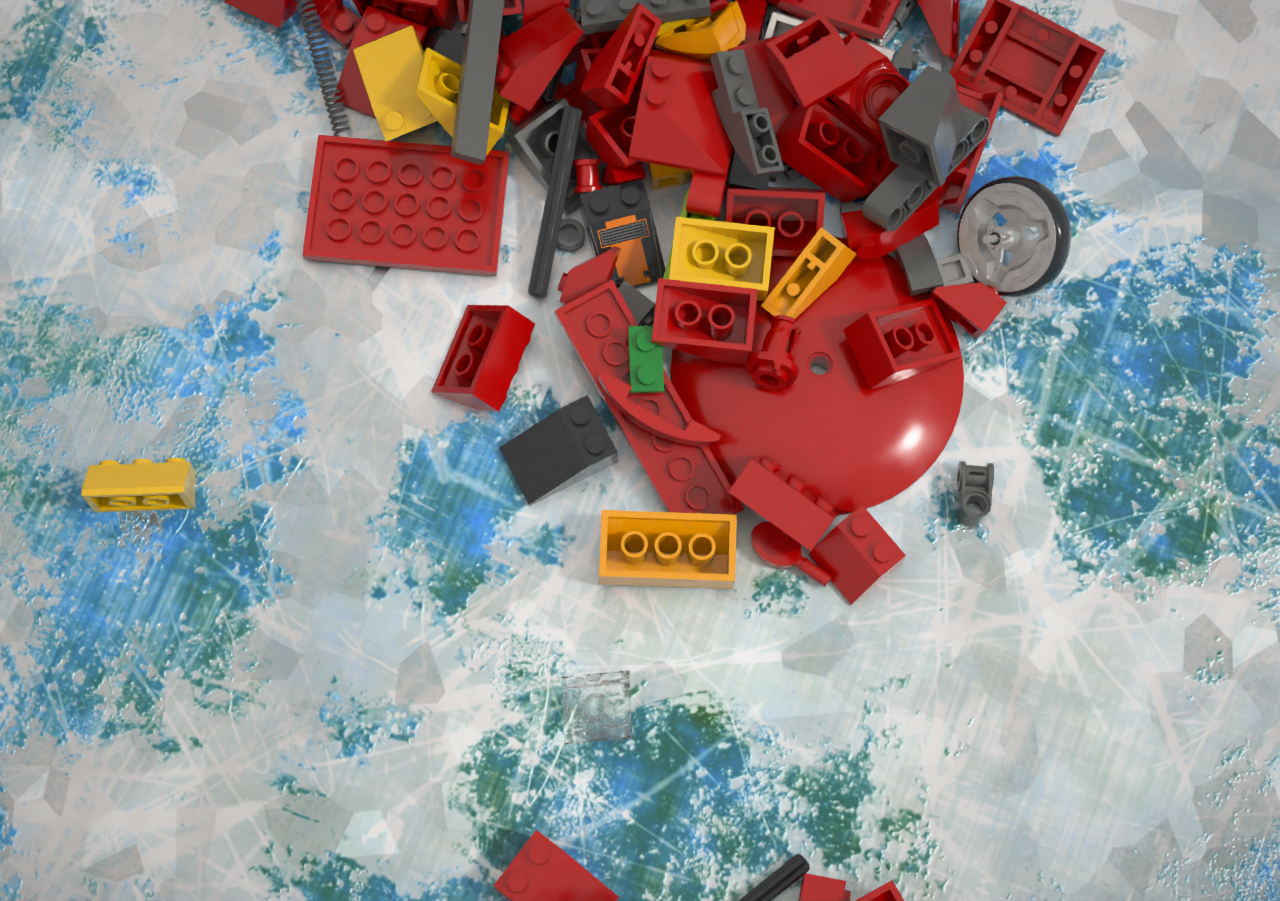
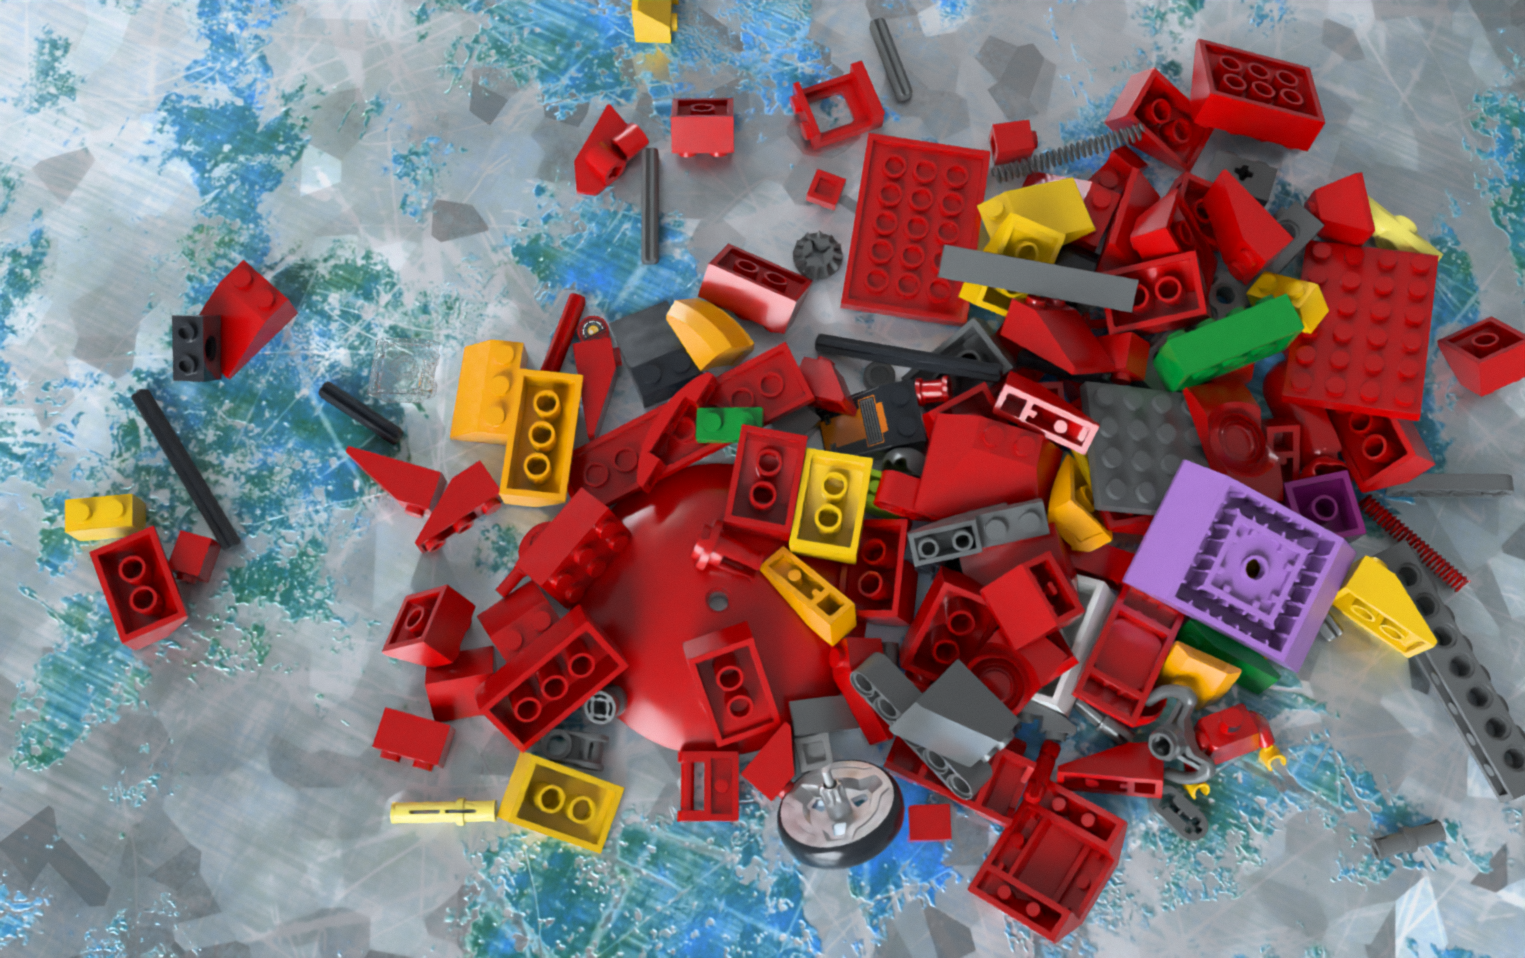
camera: 95 degrees right, 0 degrees up
none -> black axle [318,381,403,445]
none -> red slope [346,446,447,518]
none -> red brick [372,707,456,772]
none -> red slope [381,584,476,668]
none -> light yellow pin [391,797,498,826]
none -> red slope [414,460,503,554]
none -> red slope [425,645,497,723]
none -> light orange slope [450,339,528,446]
none -> red brick [473,604,629,753]
none -> yellow slope [496,751,624,854]
none -> red axle [540,293,586,372]
none -> red slope [572,337,622,441]
none -> red panel [574,104,649,196]
none -> tile [577,316,610,342]
none -> dark grey wheel [584,684,627,724]
none -> dark grey axle [641,147,659,265]
none -> light orange slope [666,298,755,371]
none -> slope [671,98,734,157]
none -> red plate [677,751,739,822]
none -> red window [789,60,885,150]
none -> dark grey gear [793,230,843,280]
none -> red plate [806,169,846,211]
none -> dark grey axle [869,17,913,101]
none -> dark grey hair [881,447,926,479]
none -> red panel [907,804,952,843]
none -> red brick [988,119,1038,166]
none -> red axle [1023,740,1061,804]

